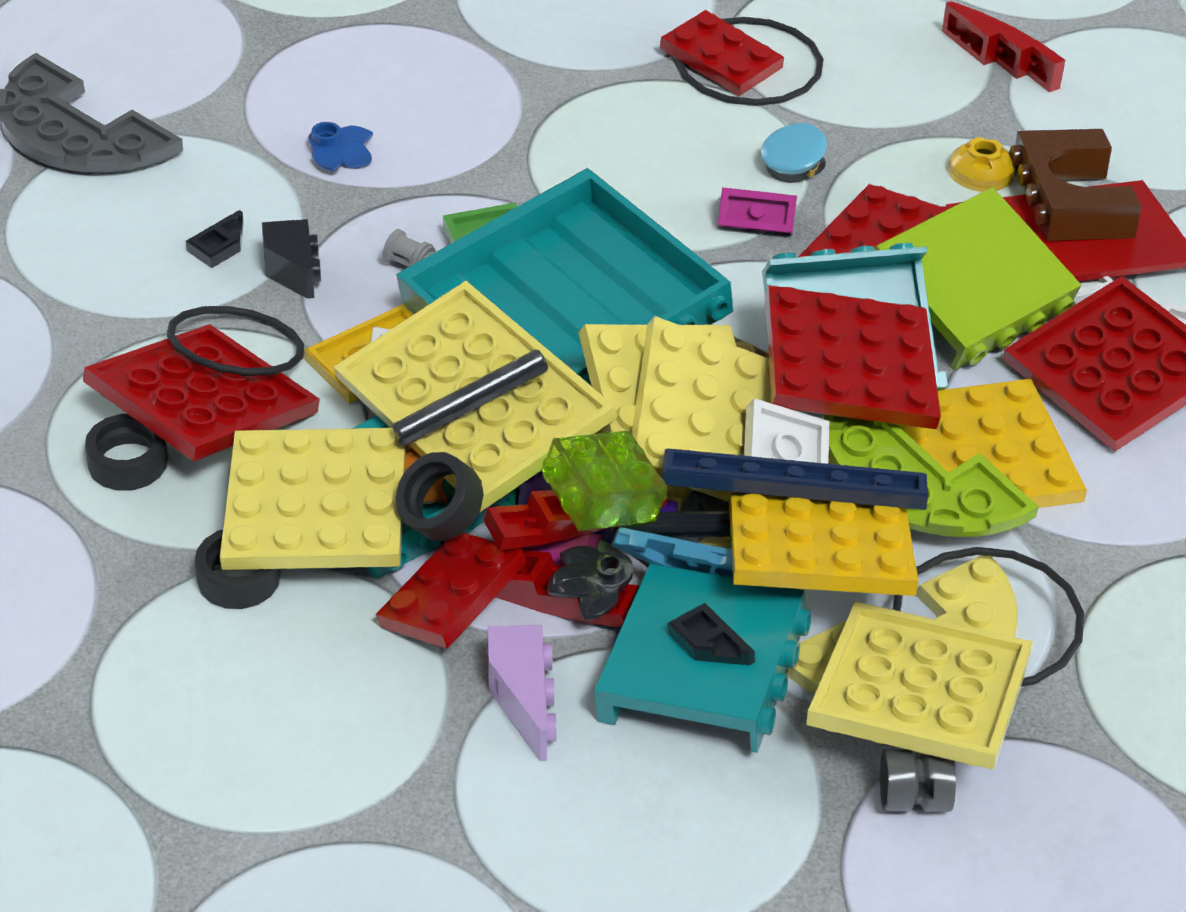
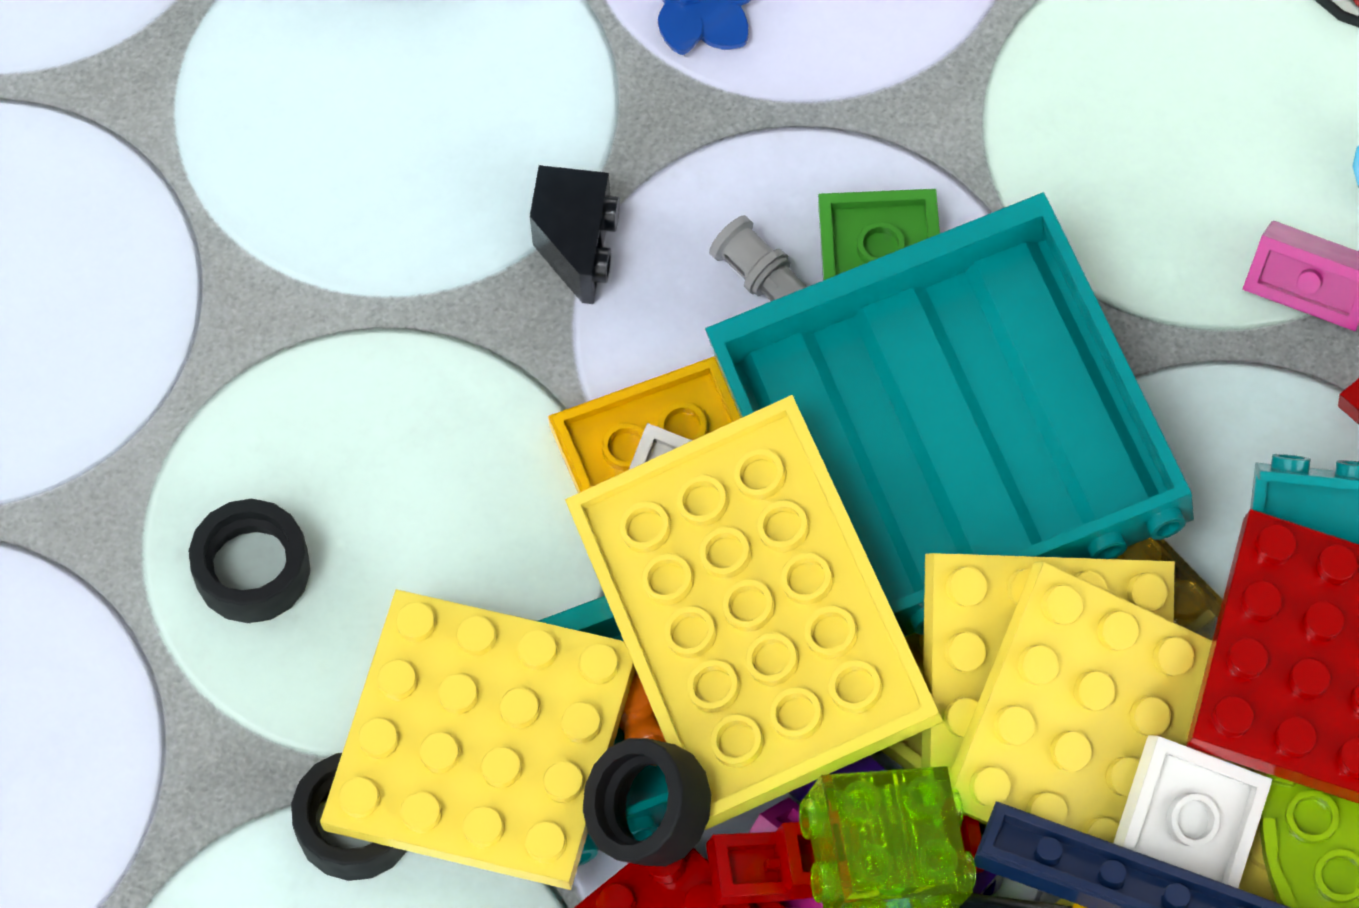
camera: 20 degrees right, 20 degrees up
red plate [83,324,320,461] -> none
black piece [167,306,304,376] -> none
black tile [186,210,244,268] -> none
black axle [392,350,548,446] -> none

